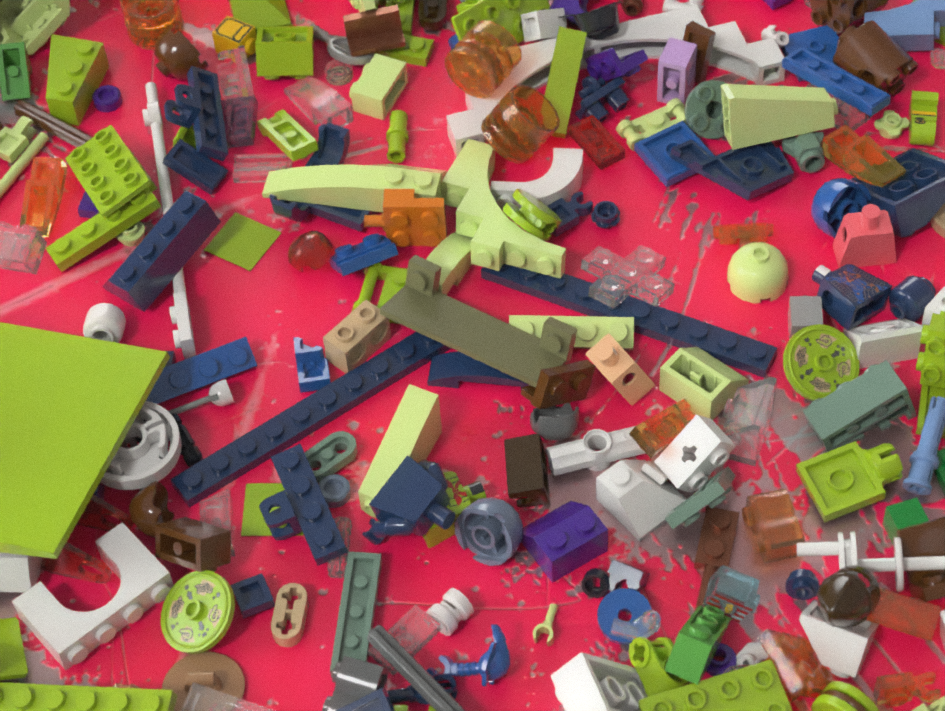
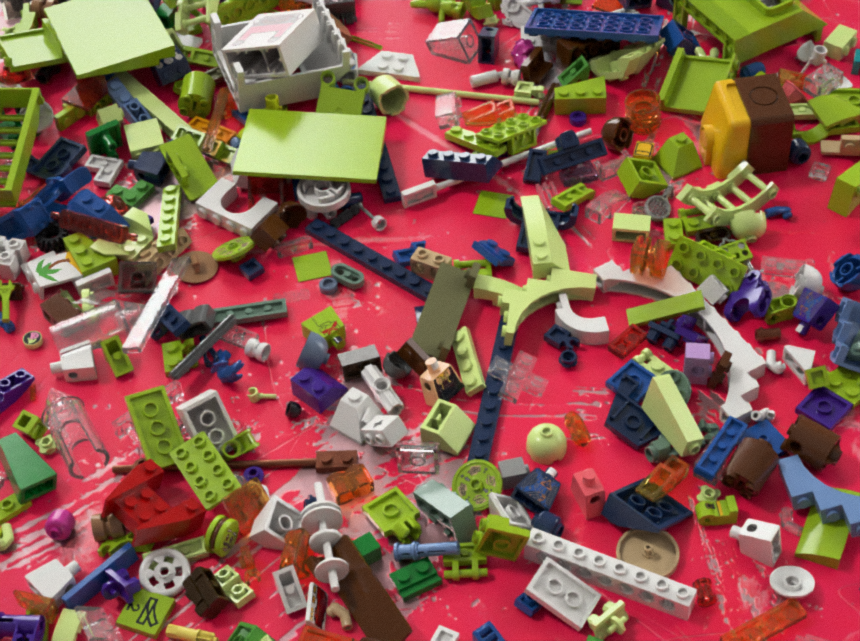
camera: 75 degrees right, 5 degrees down
white head [83,303,126,343] -> none
blue plate [146,337,257,404] -> none
dark blue plate [259,444,348,566] -> none
tan beam [271,583,309,647] -> none
clear red hair [287,230,336,272] -> none
copper panel [343,5,406,57] -> none
yellowish green slope [358,384,442,518] -> none
dark blue torso [362,456,455,545] -> none
orange plate [364,189,448,247] -> none
lime pin [386,110,409,163] -> none
clear orange wheel [481,85,560,164] -> none
lime head [503,189,561,241] -> none
black piece [558,1,623,40] -> none
blue piece [597,588,652,645] -> none
tile [608,559,650,592] -> none
clear arm [609,609,661,641] -> none
clear orange plate [629,399,696,458] -> none
bright green slope [664,605,731,685] -> none
sand green plate [665,466,736,529] -> none
clear light blue brick [702,565,760,623] -> none
blue cylinder [811,178,871,238] -> none
dark brown helmet [816,565,881,627] -> none

